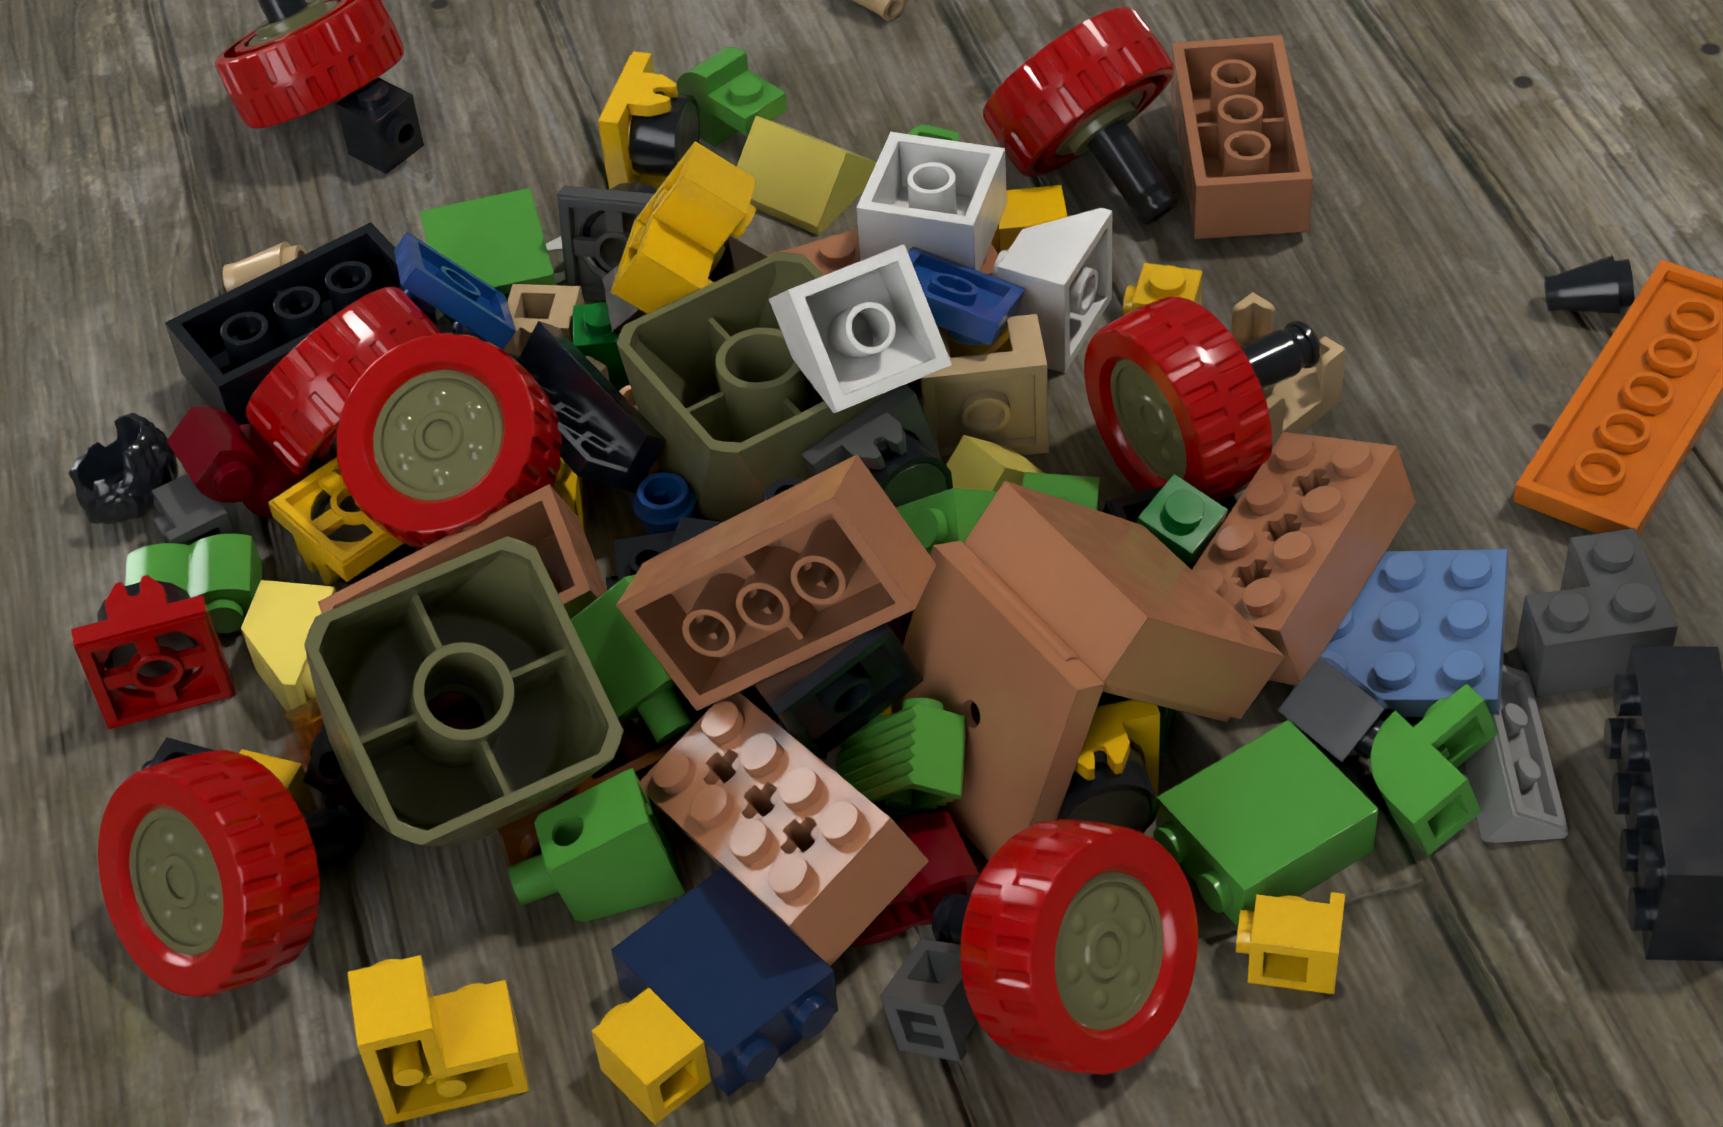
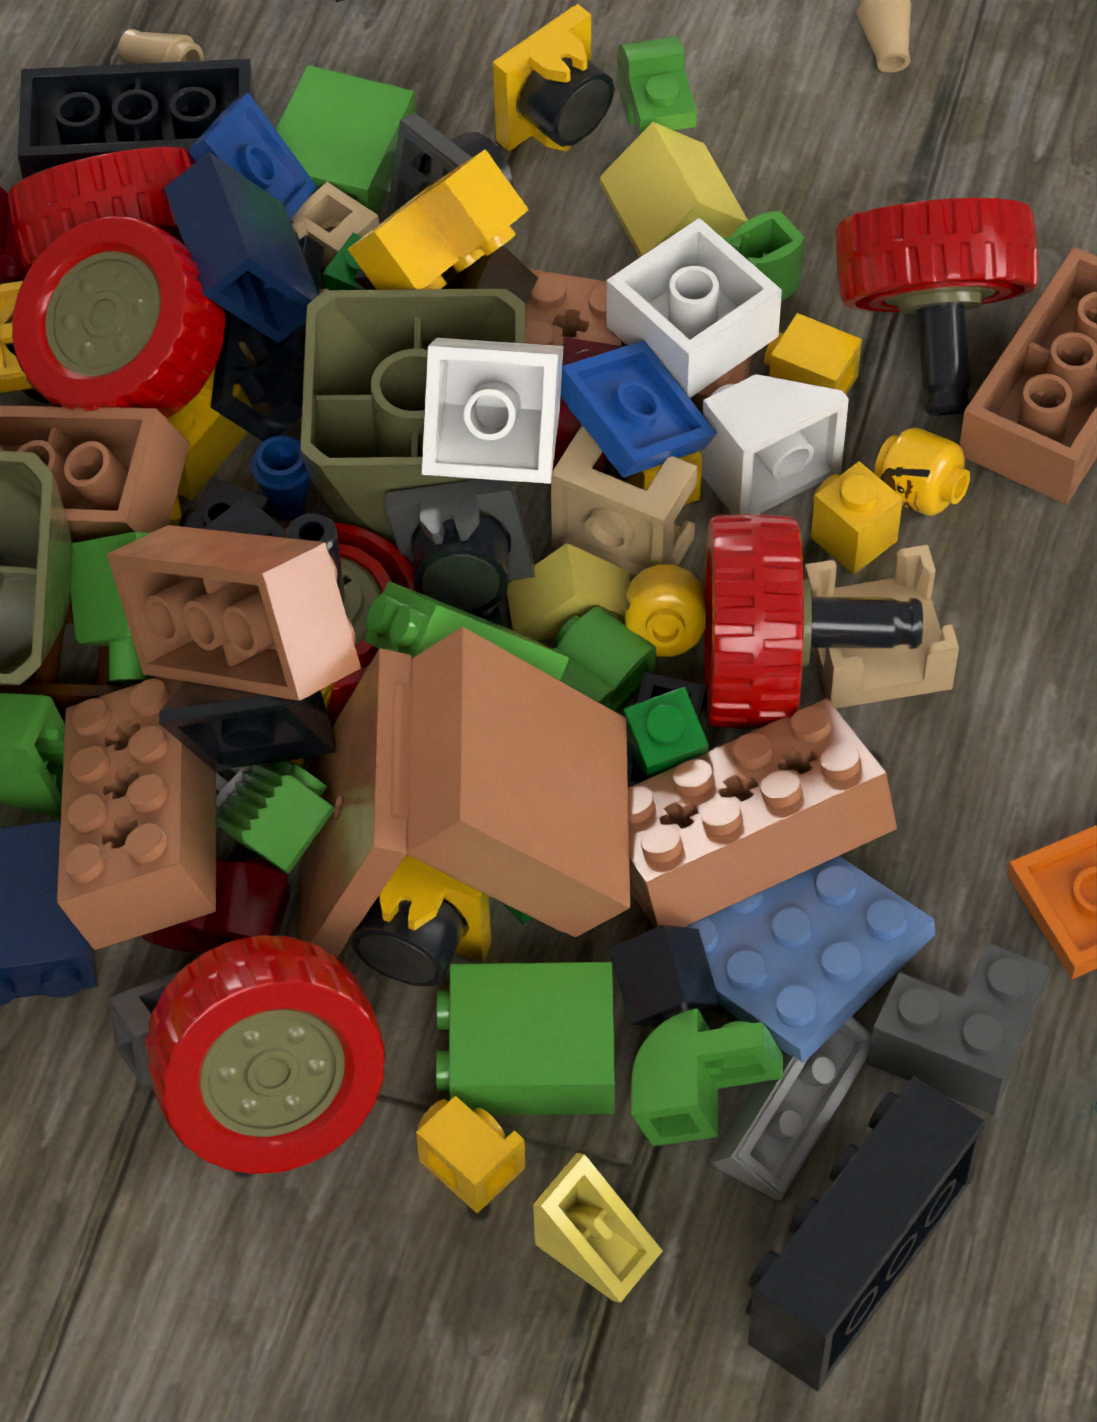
camera: 30 degrees right, 10 degrees up
none -> dark blue brick [164,152,319,343]
none -> light yellow slope [533,1153,663,1303]
none -> yellow head [625,564,706,657]
none -> yellow head [874,427,970,516]

